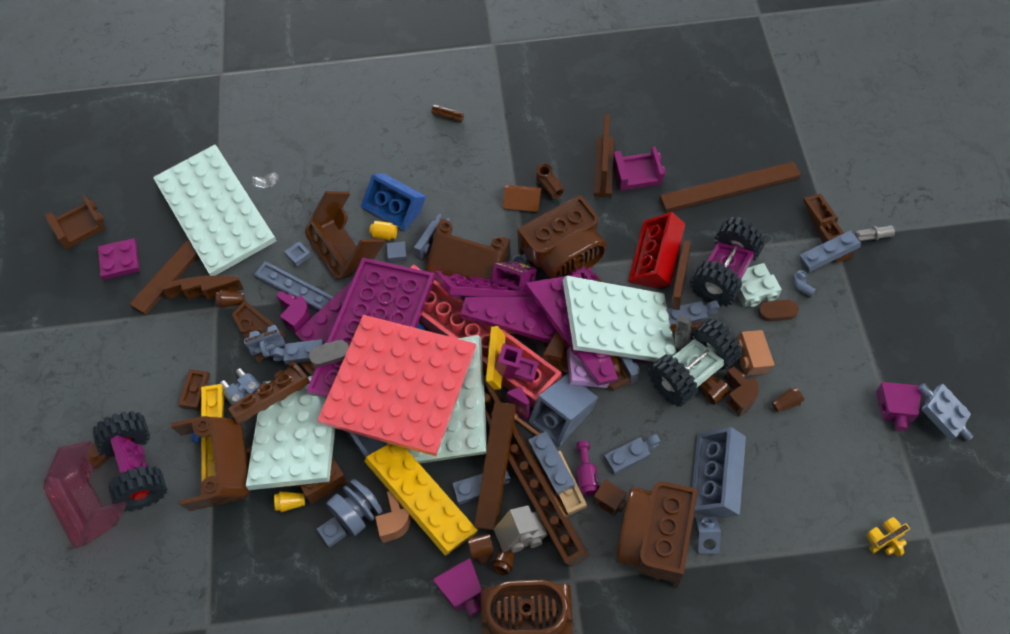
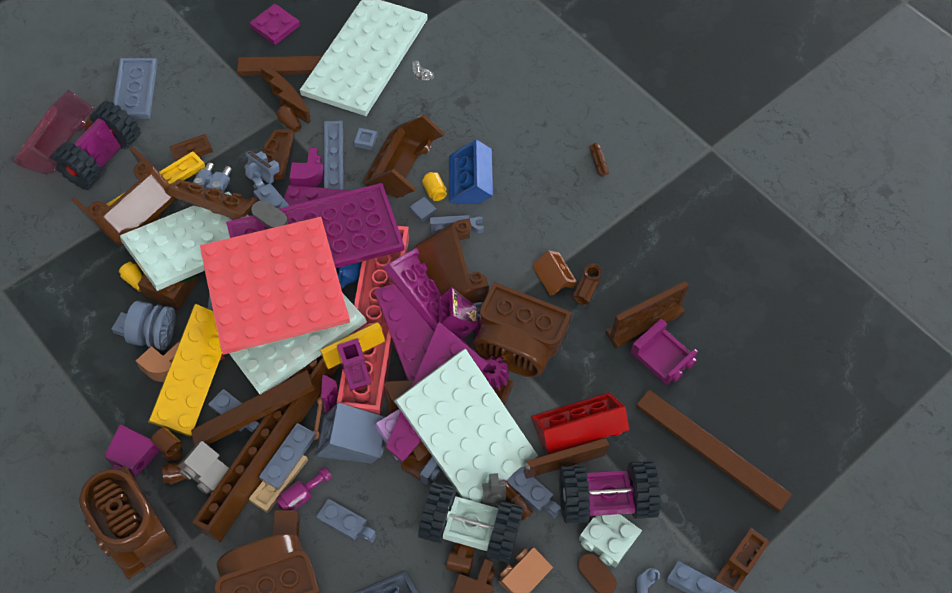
camera: 50 degrees right, 0 degrees up
none -> sand blue tile [113,58,158,119]

